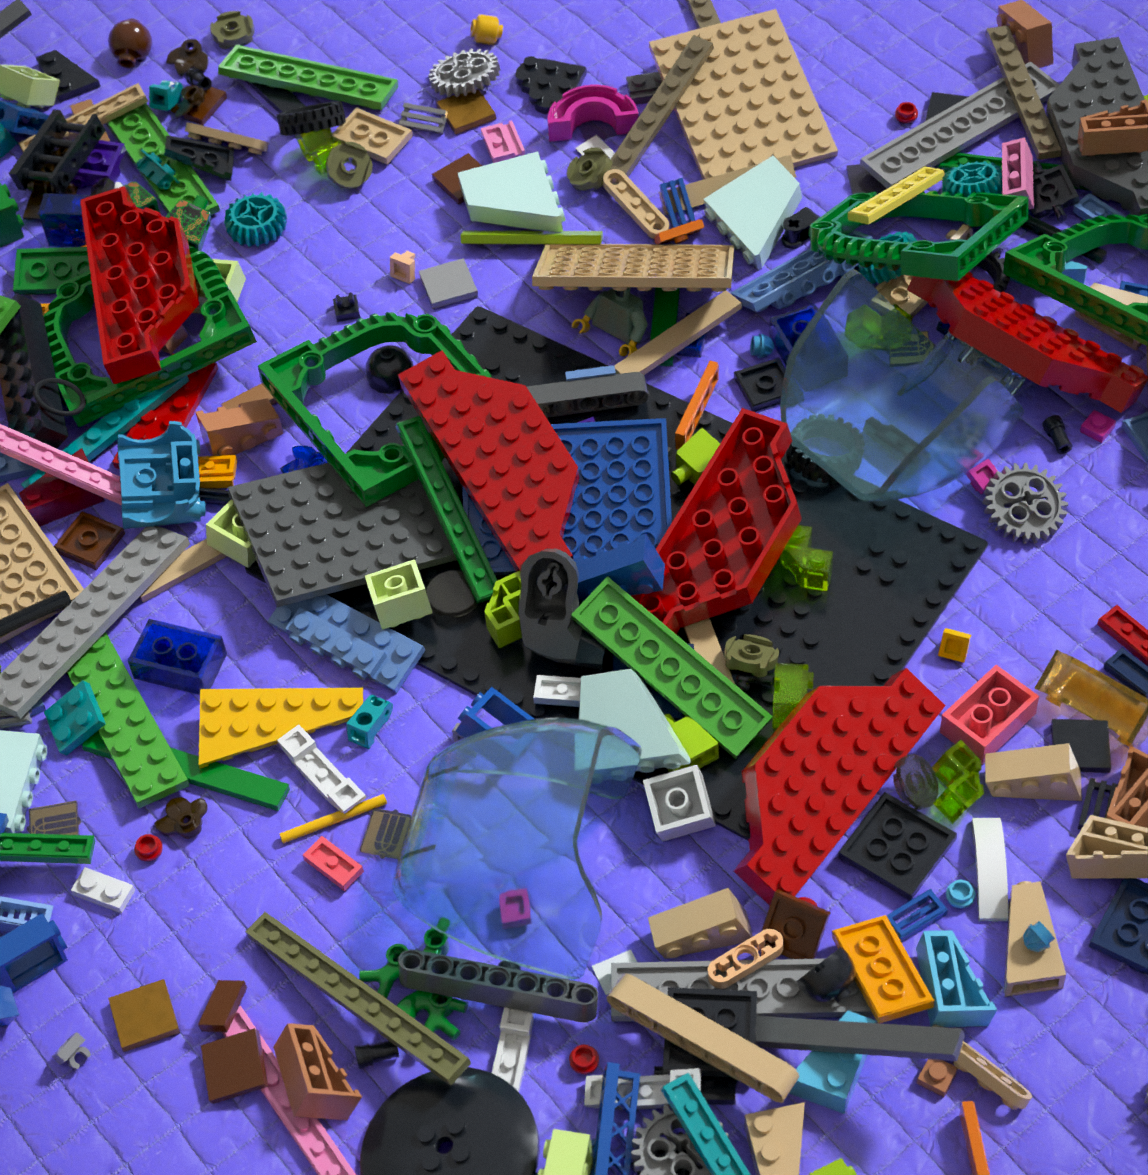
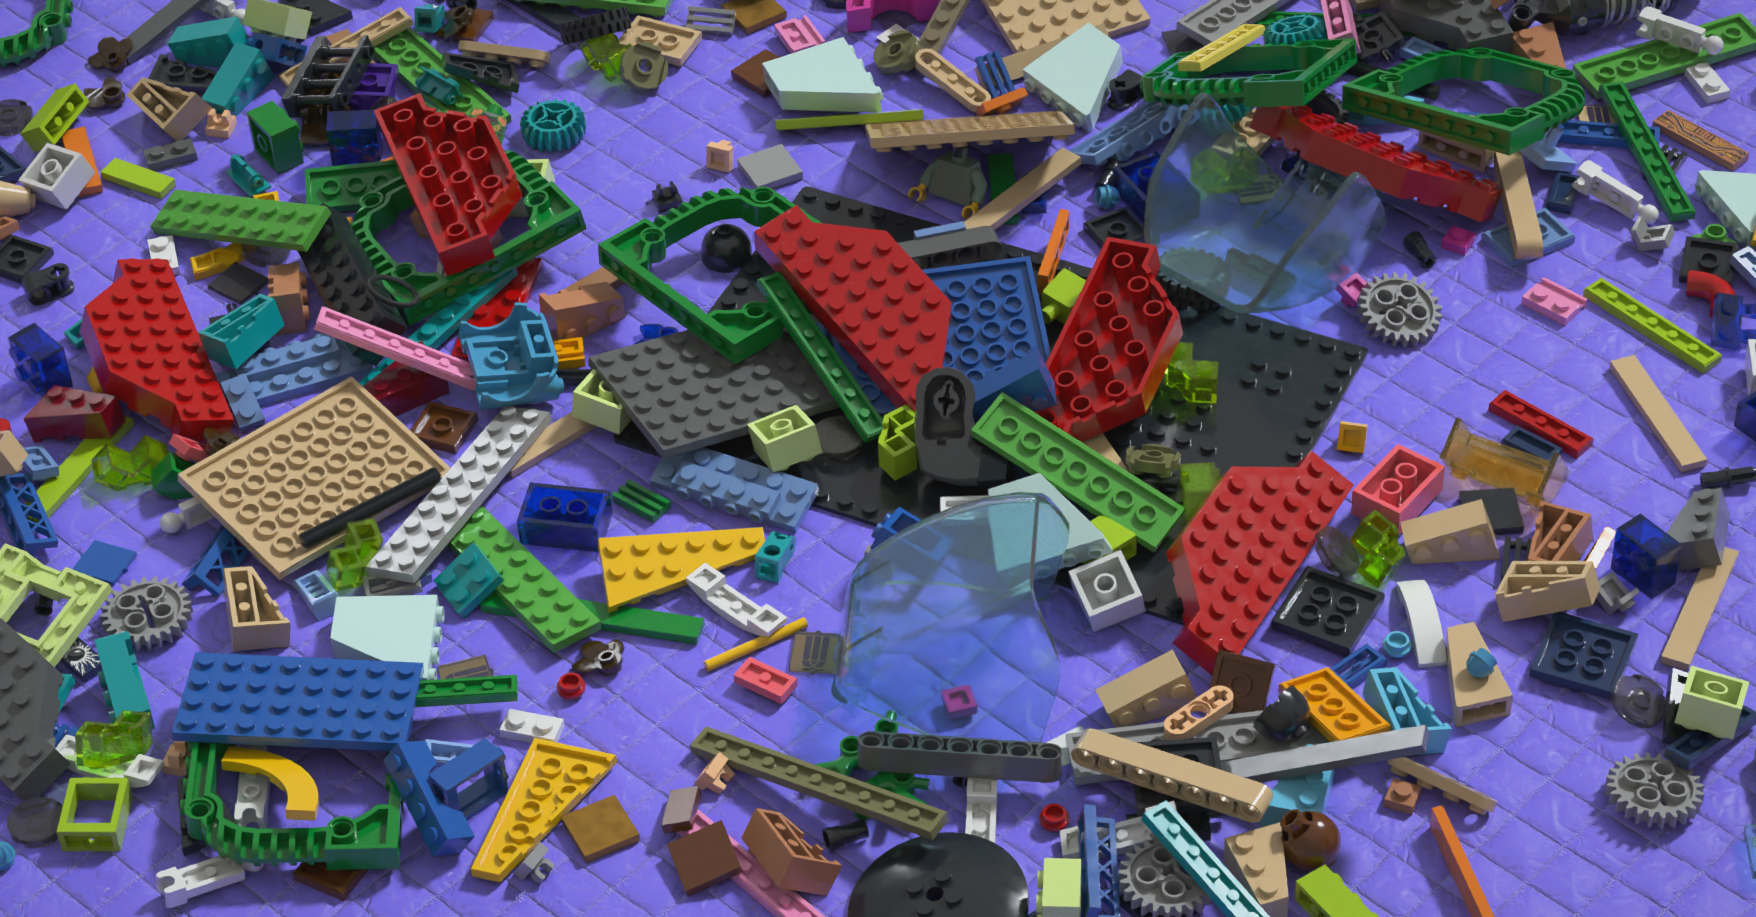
camera: 10 degrees left, 10 degrees down
none -> yellow wing [471,738,617,882]
none -> green tile [611,479,671,523]
none -> light nougat tile [694,752,735,794]
none -> black pin [1094,159,1125,190]
none -> reddish brown brick [1280,809,1341,872]

